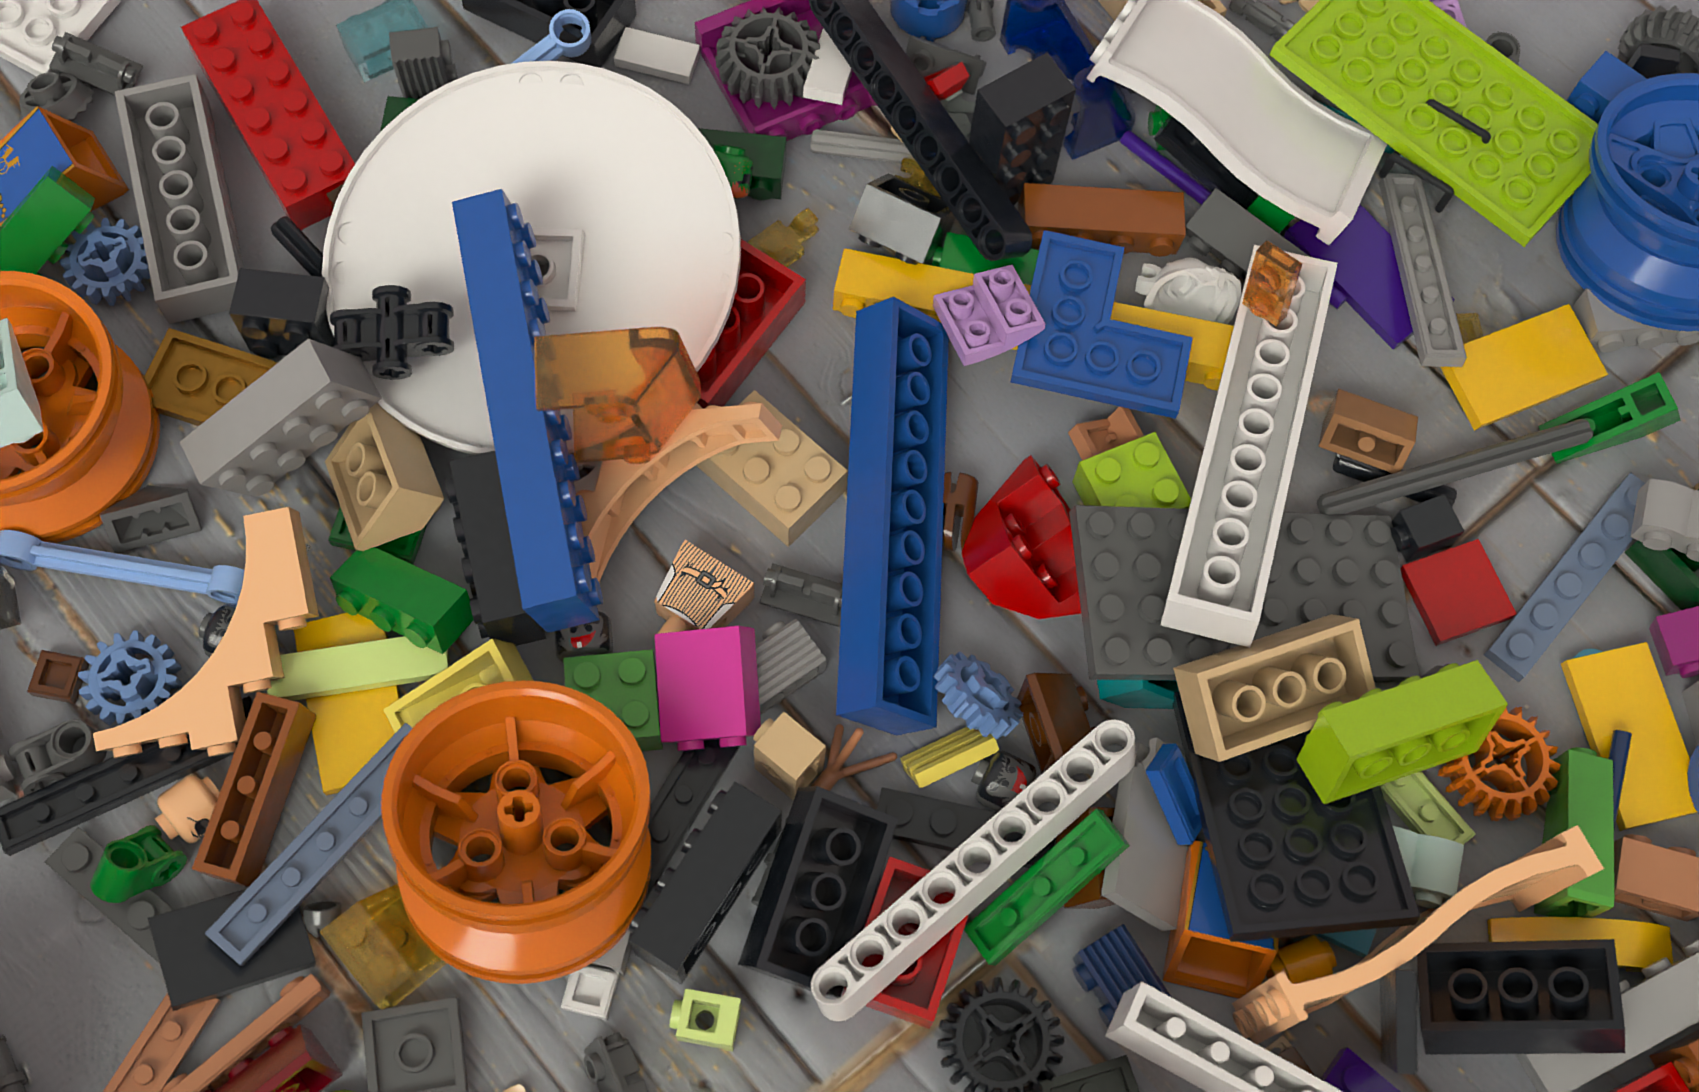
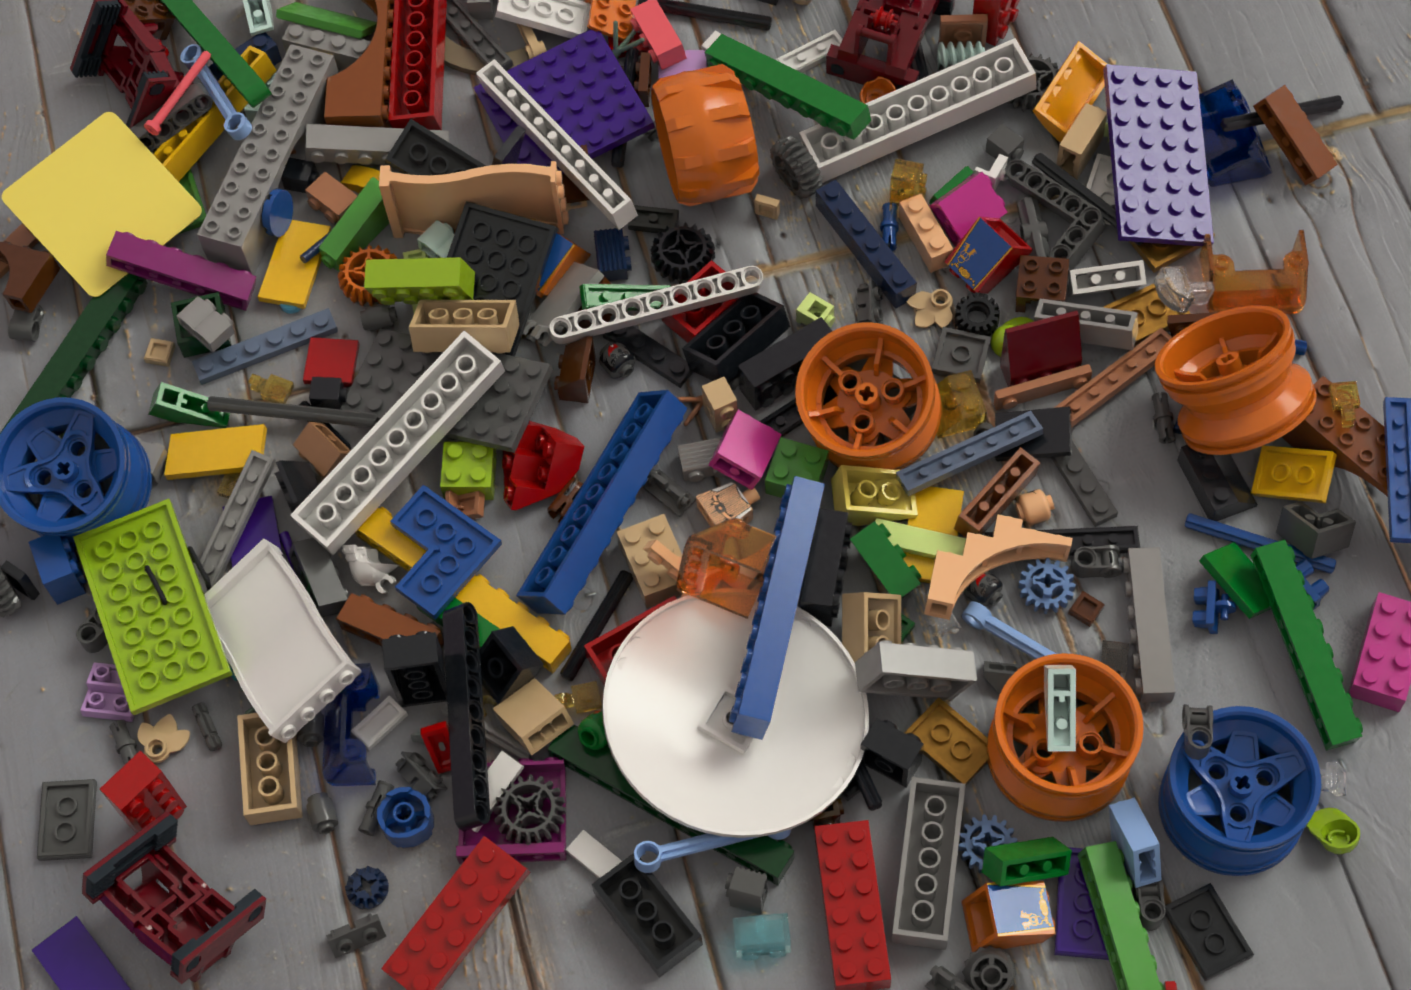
camera: 145 degrees left, 5 degrees down
green piece [90,825,187,903] -> none
black axle [330,285,454,380] -> none
light yellow tile [900,727,999,788] -> none
lavender slope [933,265,1045,366] -> none
medium blue gear [934,652,1023,739] -> none
blue tile [1145,743,1202,845] -> none
clear orange plate [1242,240,1302,327] -> none
none -> clear yellow plate [248,374,294,404]
none -> black slope [275,460,318,513]
none -> tan brick [493,678,574,755]
none -> black axle [560,570,633,681]

